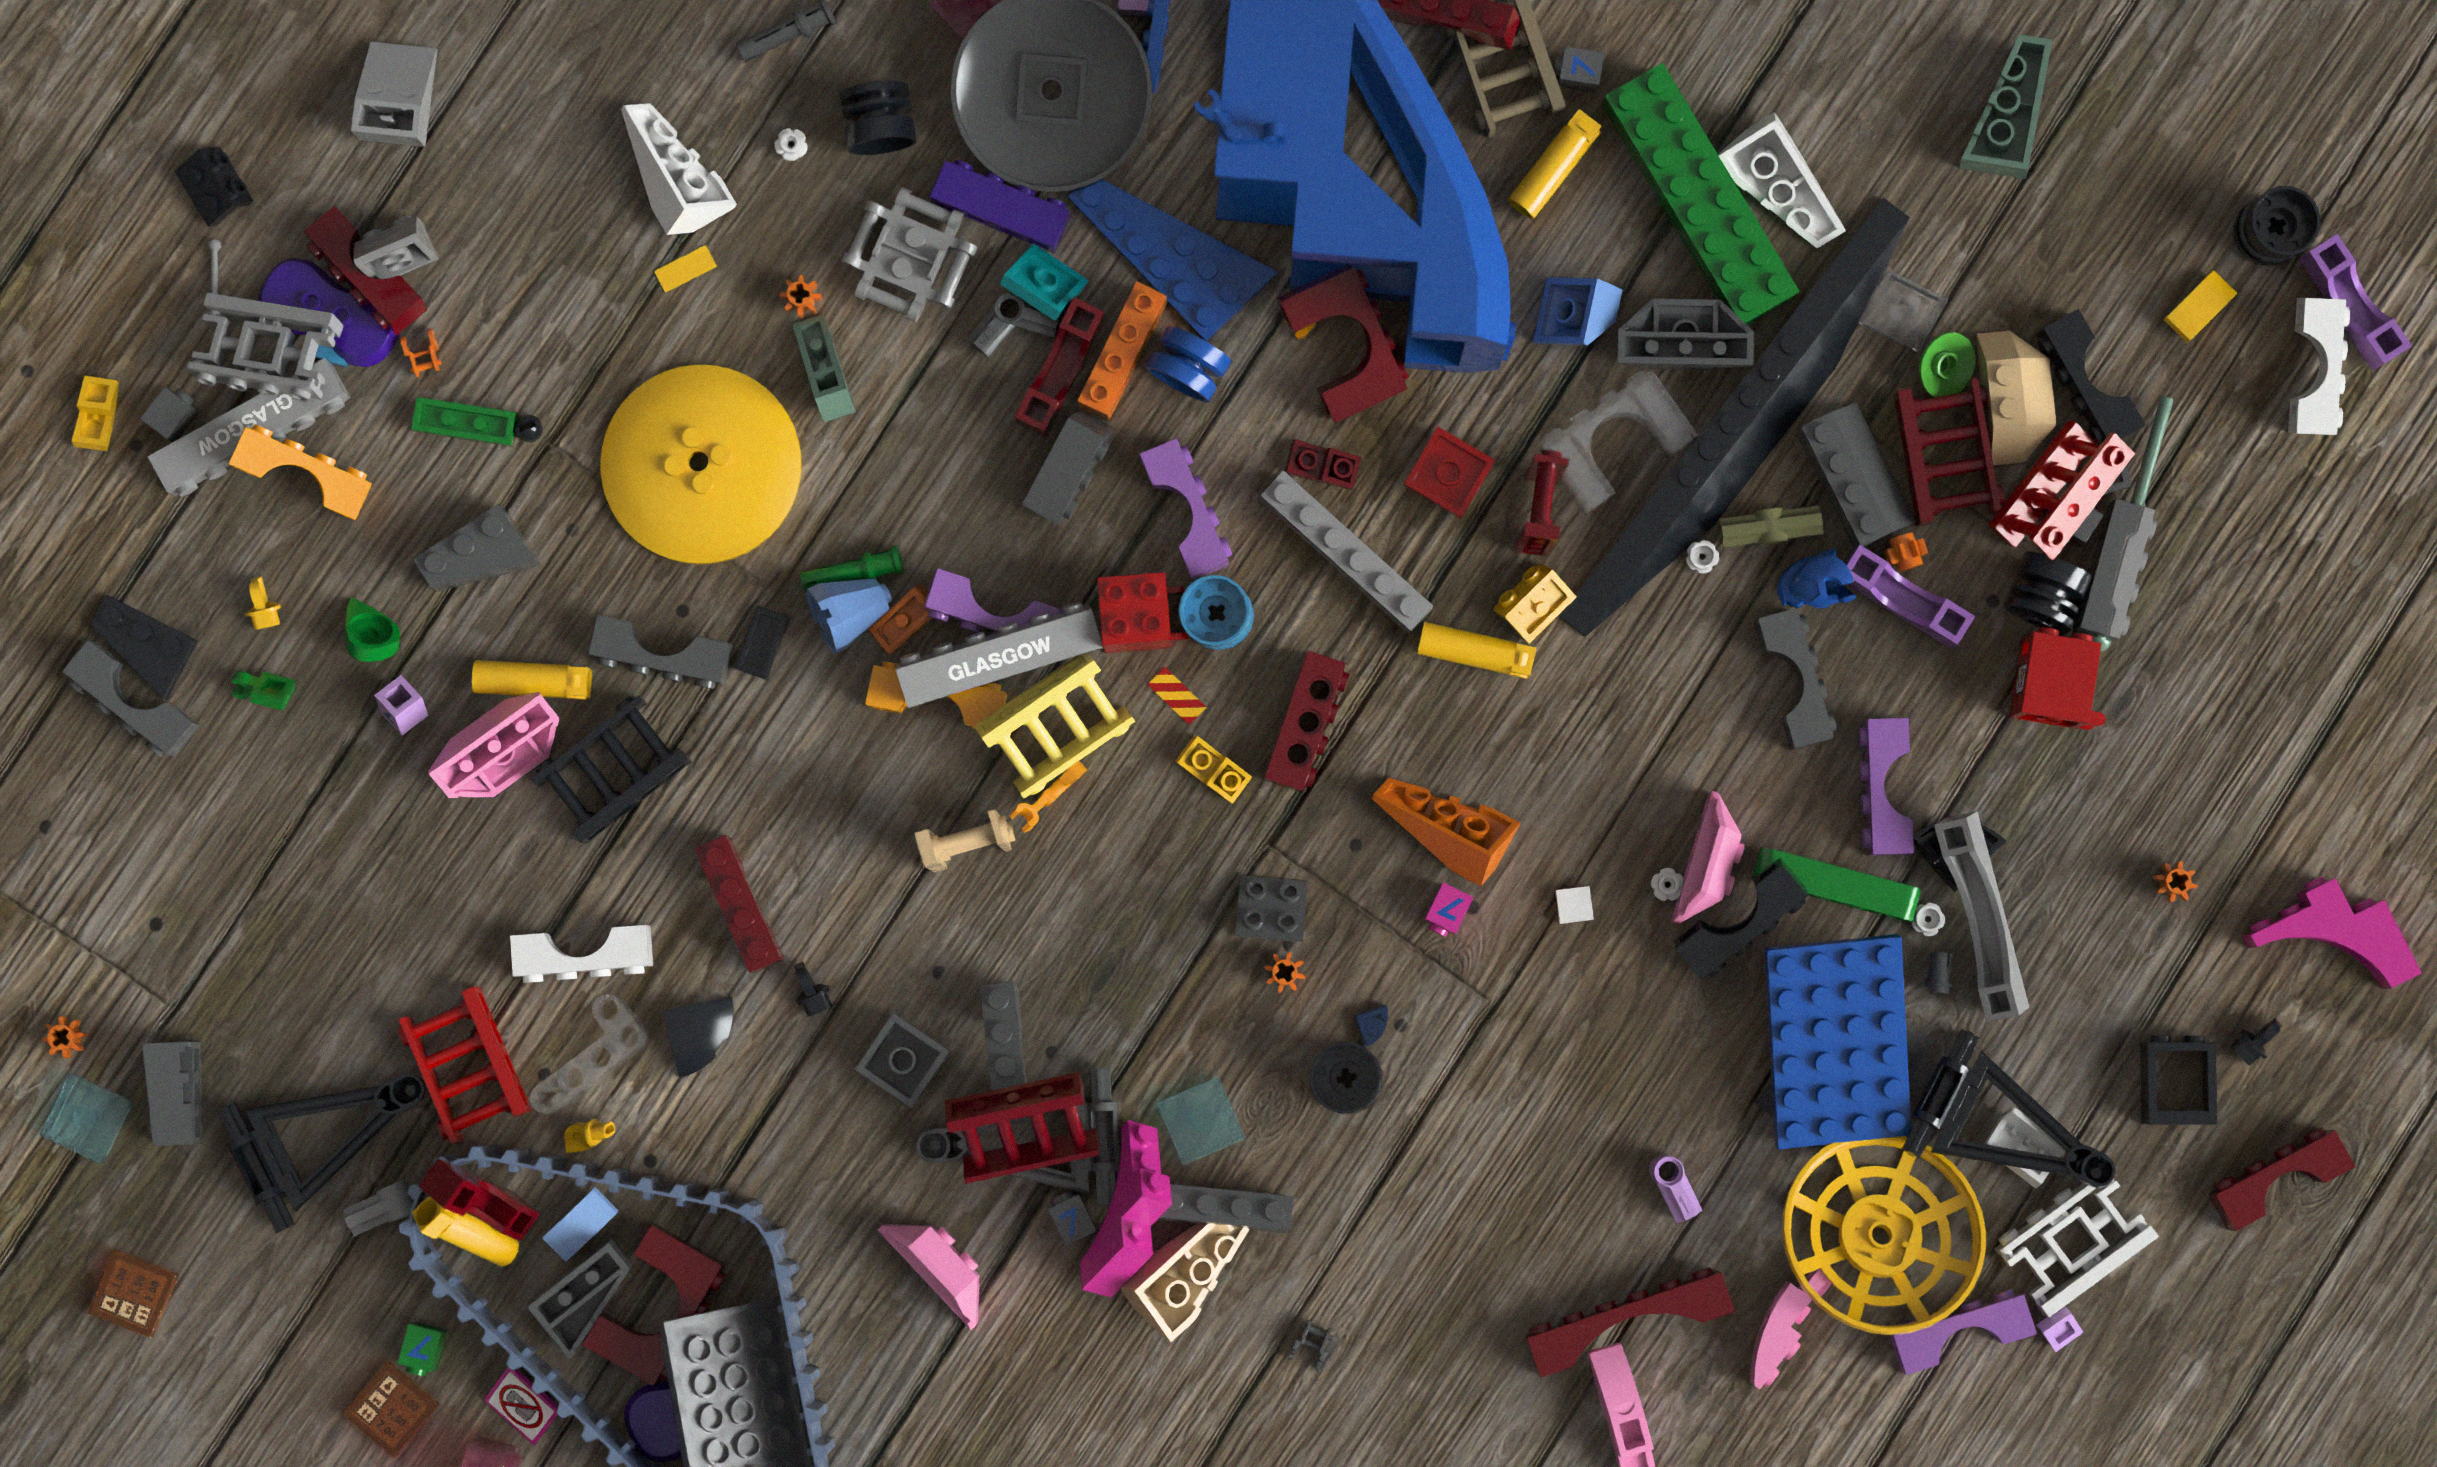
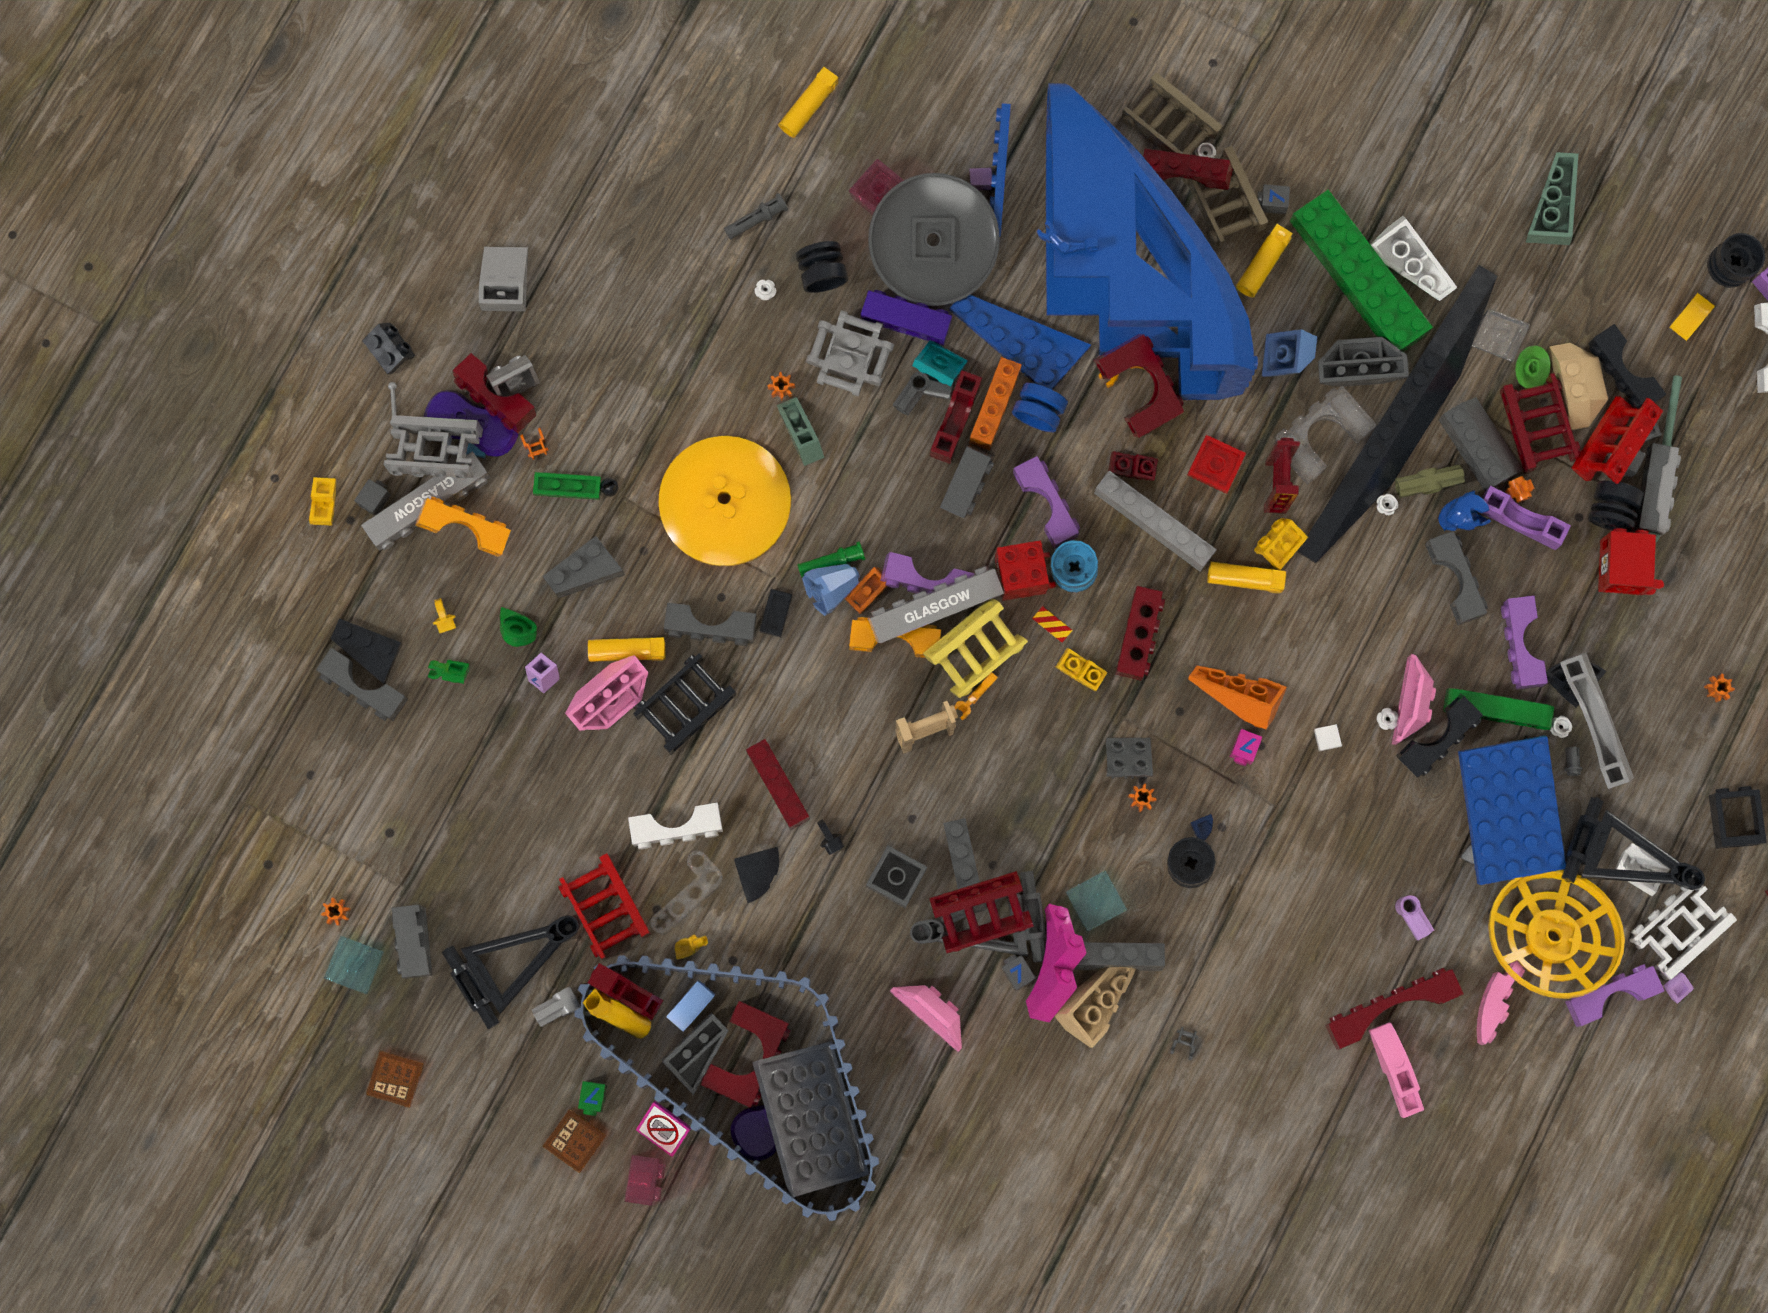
camera: 10 degrees left, 5 degrees down
white wedge [621,103,737,235] -> none
yellow sticker [654,245,717,293] -> none

